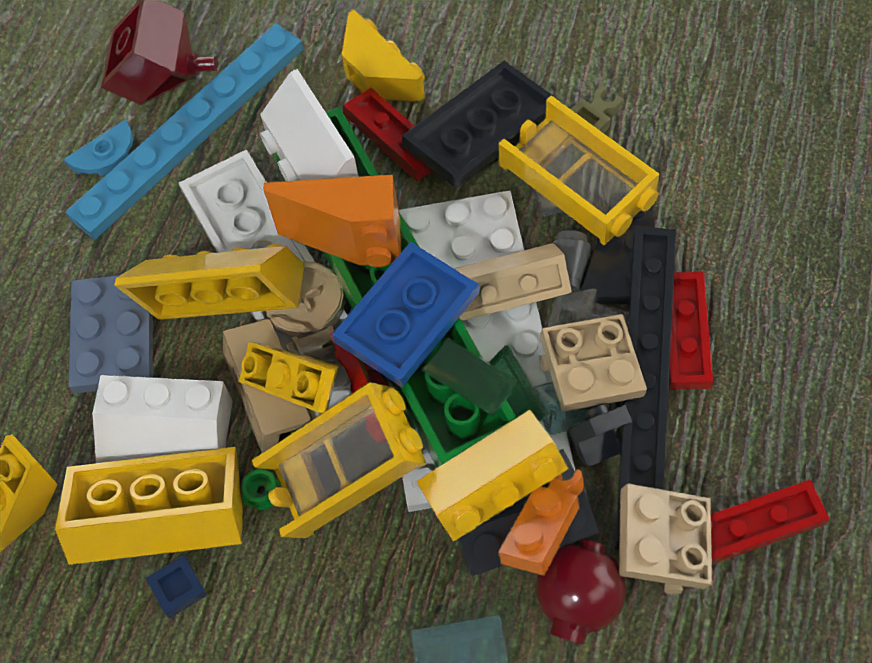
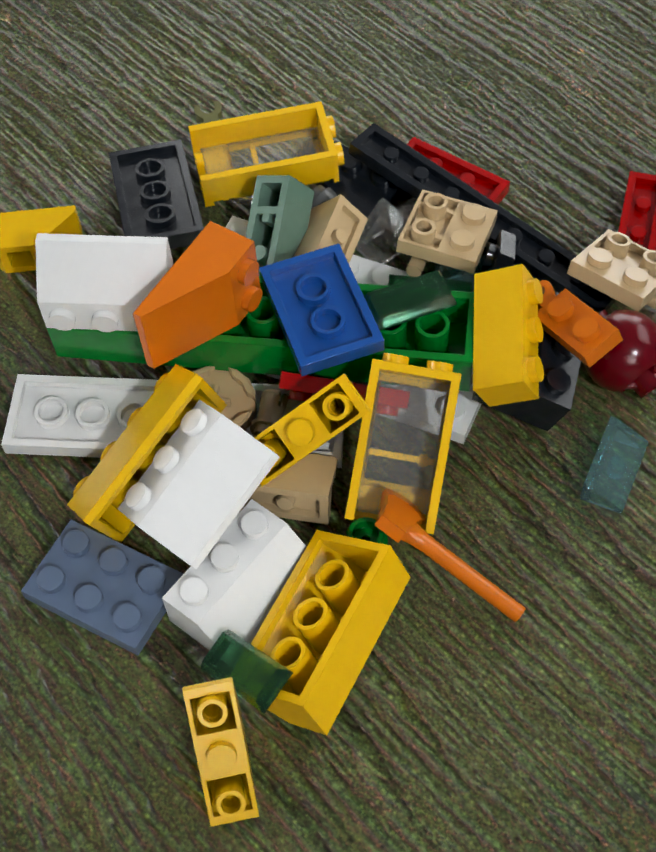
camera: 60 degrees left, 5 degrees down
dark blue plate [146,555,208,619] -> none
none -> white slope [118,399,280,570]
none -> clear green tile [201,629,293,714]
none -> sand green slope [245,175,315,276]
none -> orange piece [374,488,526,622]

